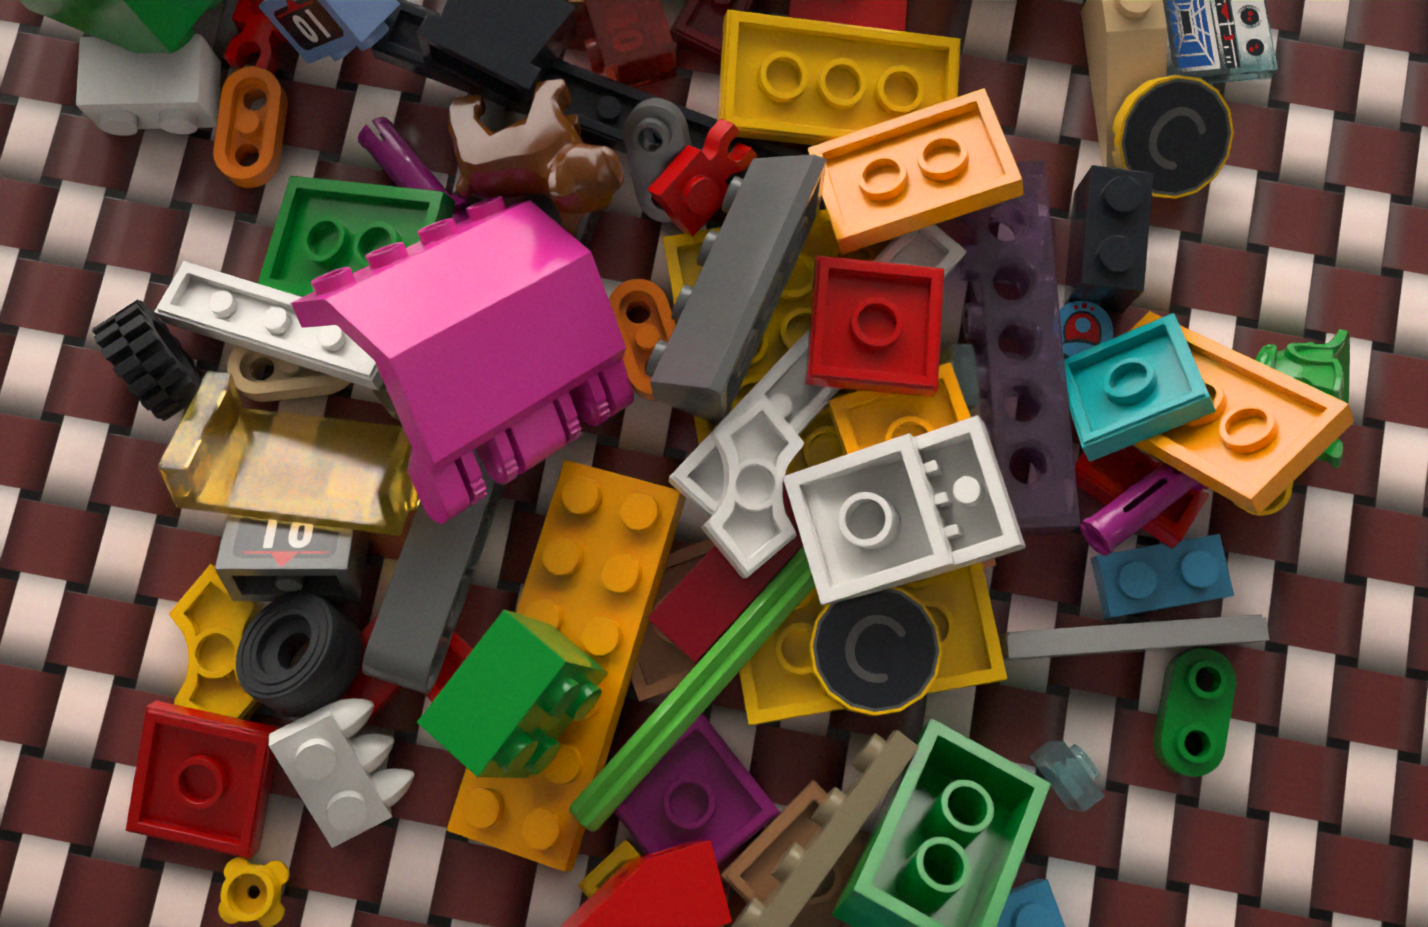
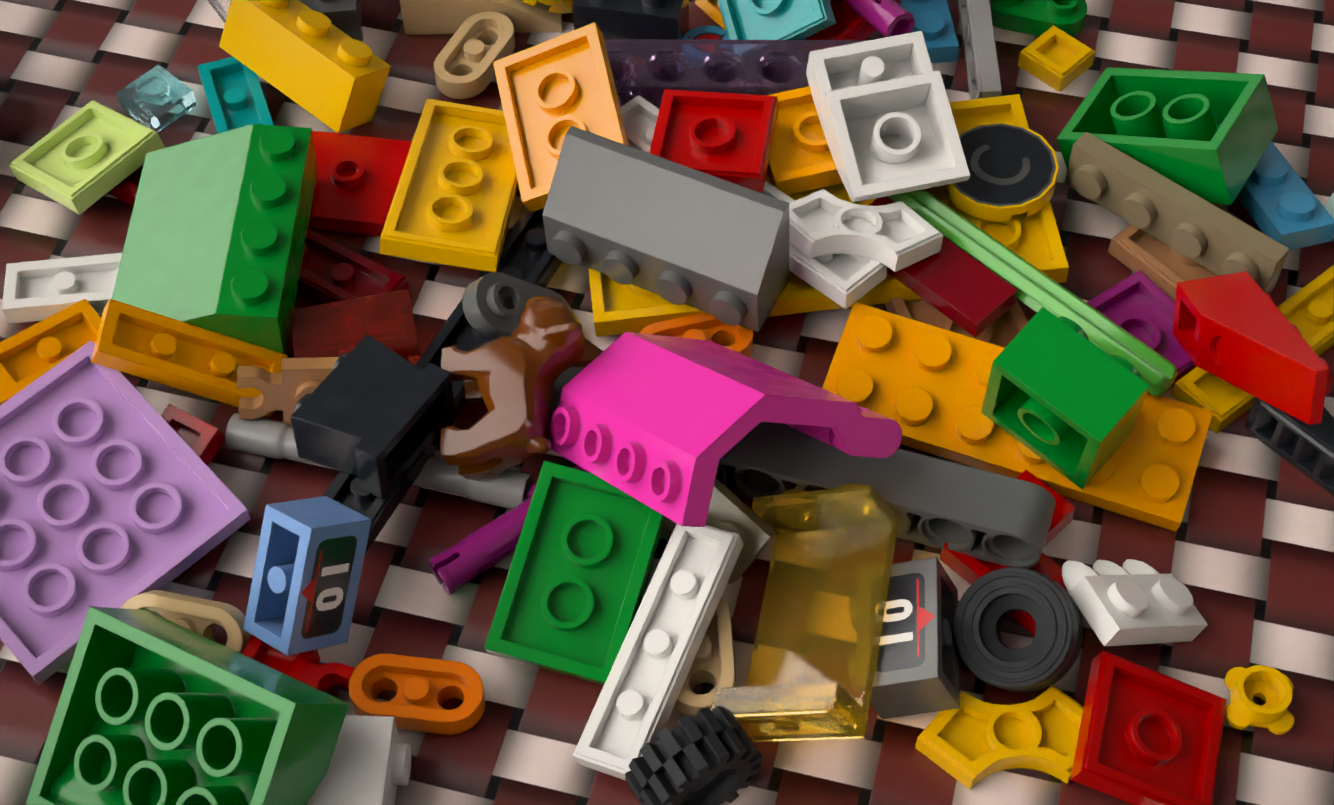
camera: 85 degrees left, 25 degrees down
red plate [647,119,757,237] -> none
clear light blue plate [1029,741,1105,812] -> none
none -> tan plate [434,11,515,99]
none -> yellow tile [1017,25,1096,92]

